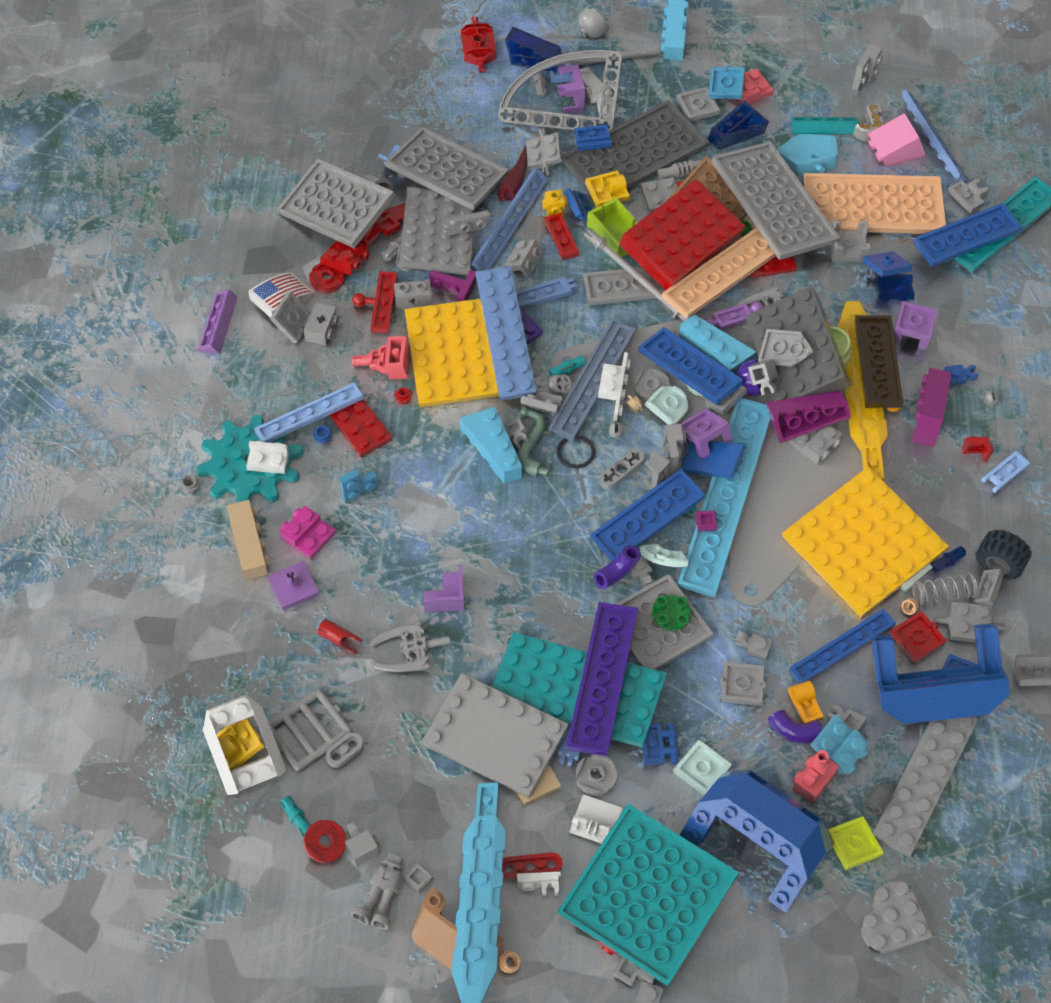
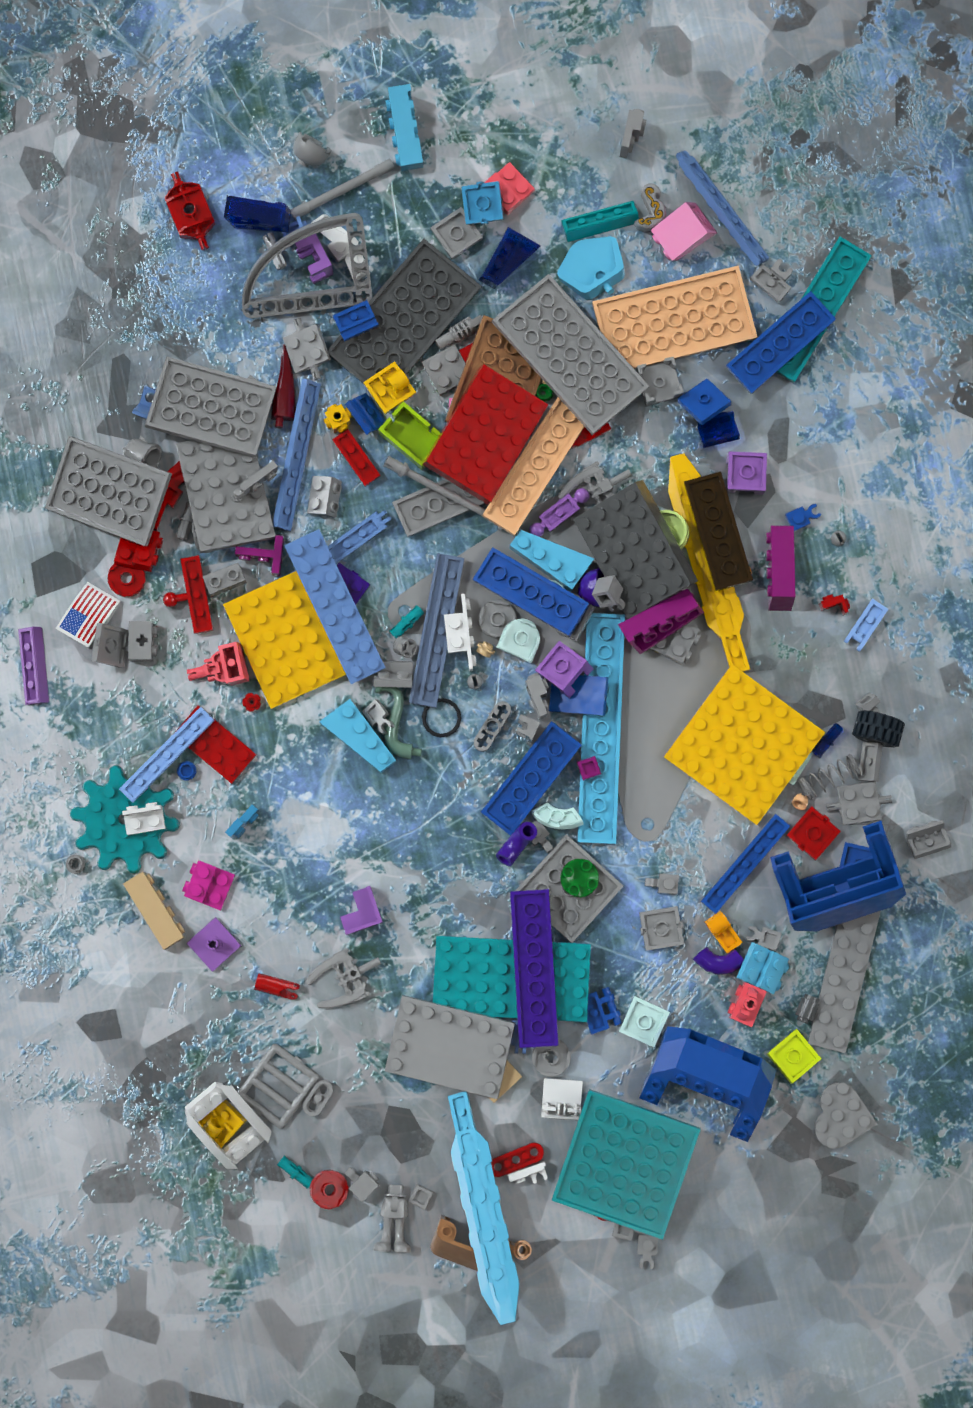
camera: 20 degrees left, 25 degrees up
light grey tile [757,329,814,367] -> none

